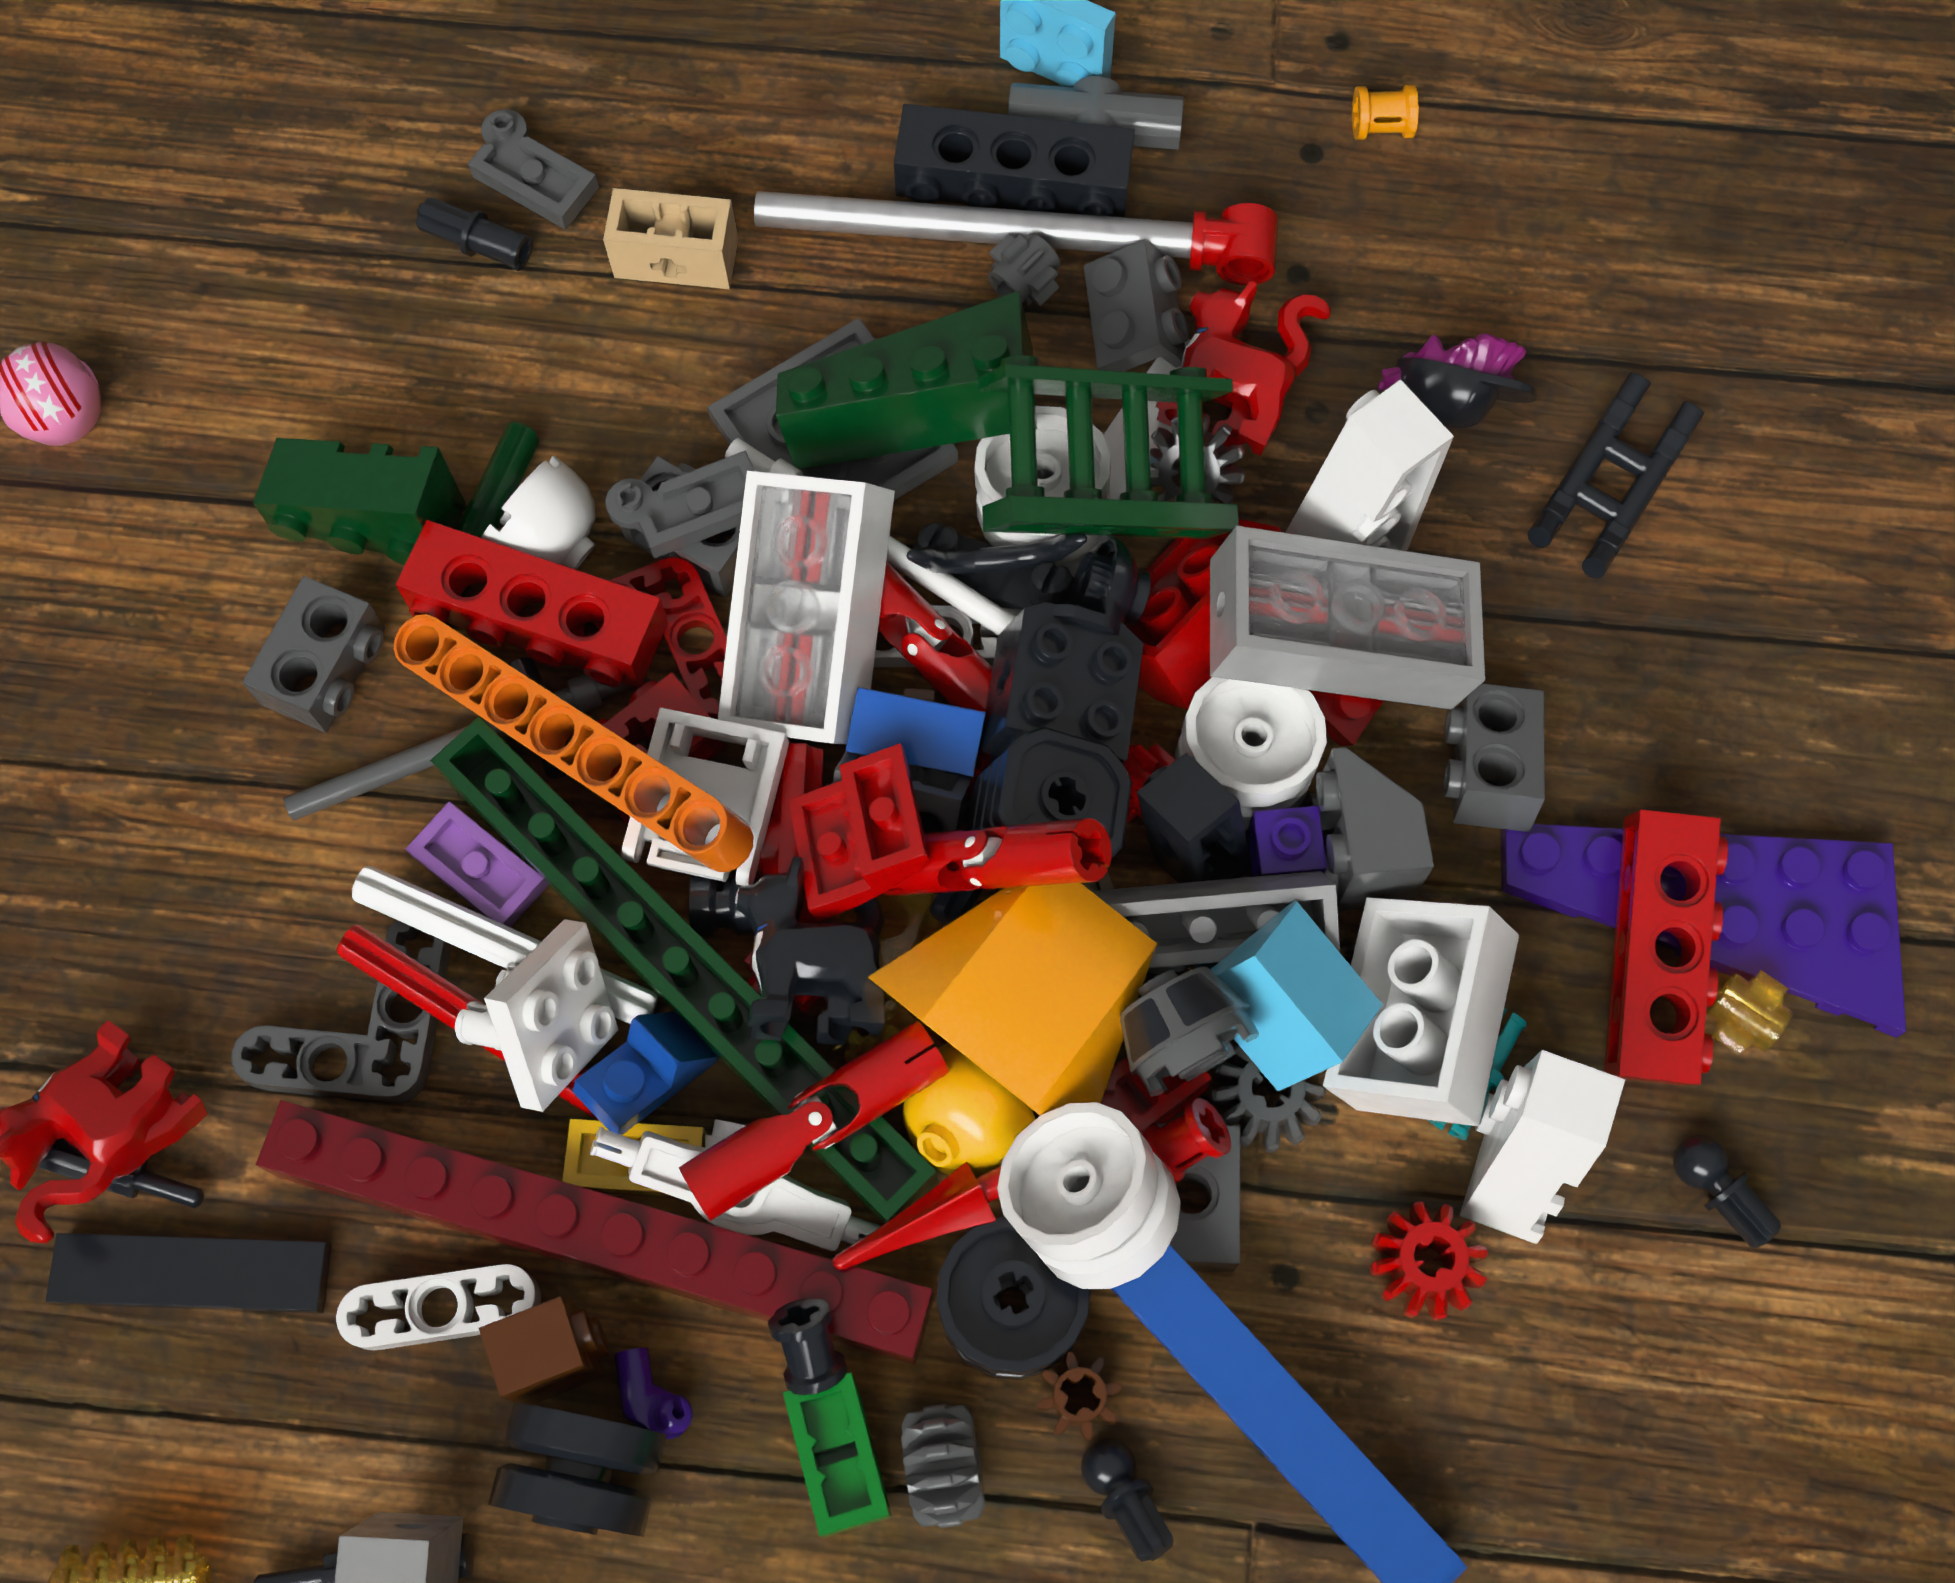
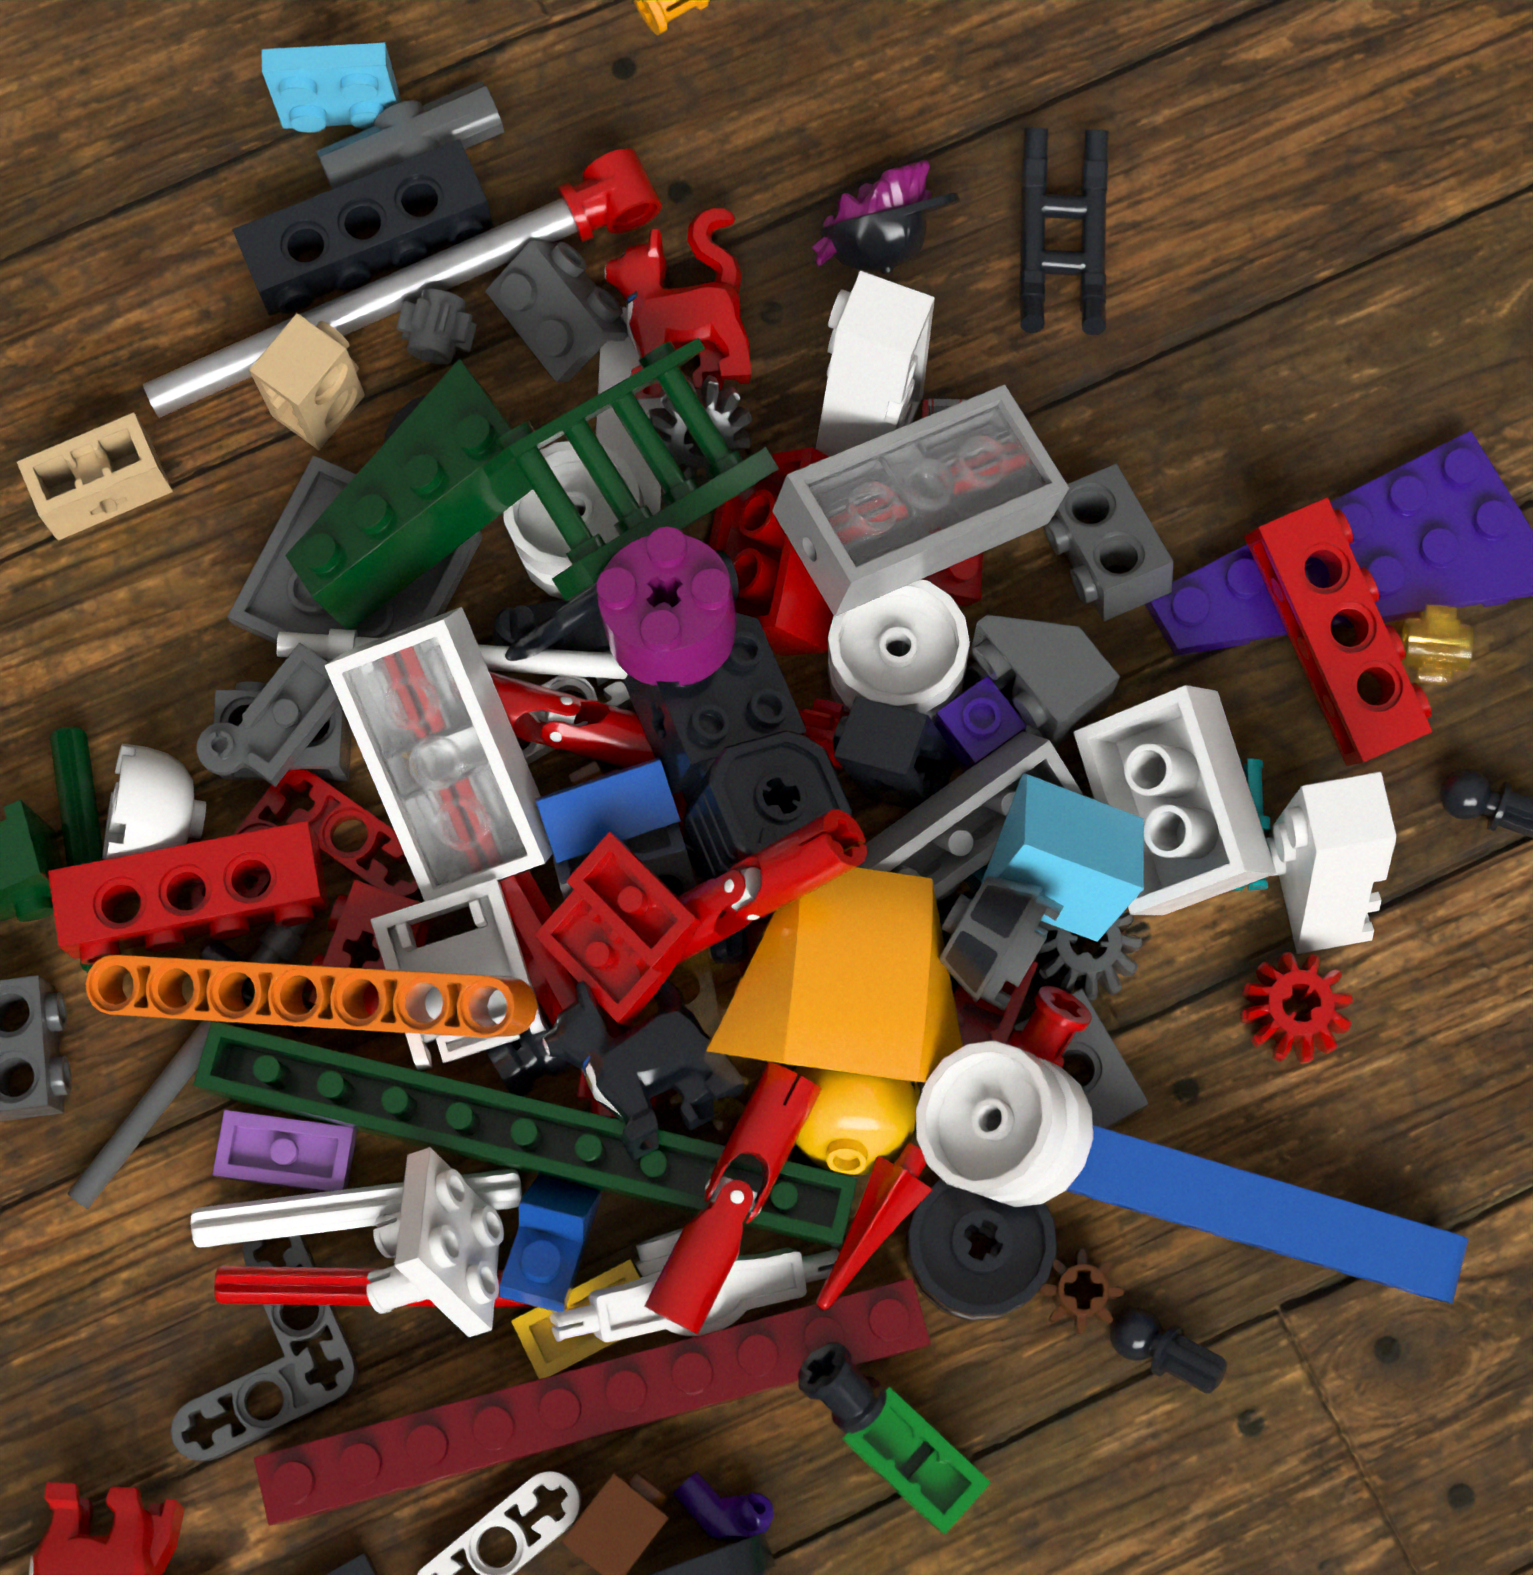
camera: 30 degrees left, 5 degrees up
dark grey gear [901,1403,986,1528] -> none
none -> tan brick [249,313,365,450]
none -> magenta brick [596,527,736,686]

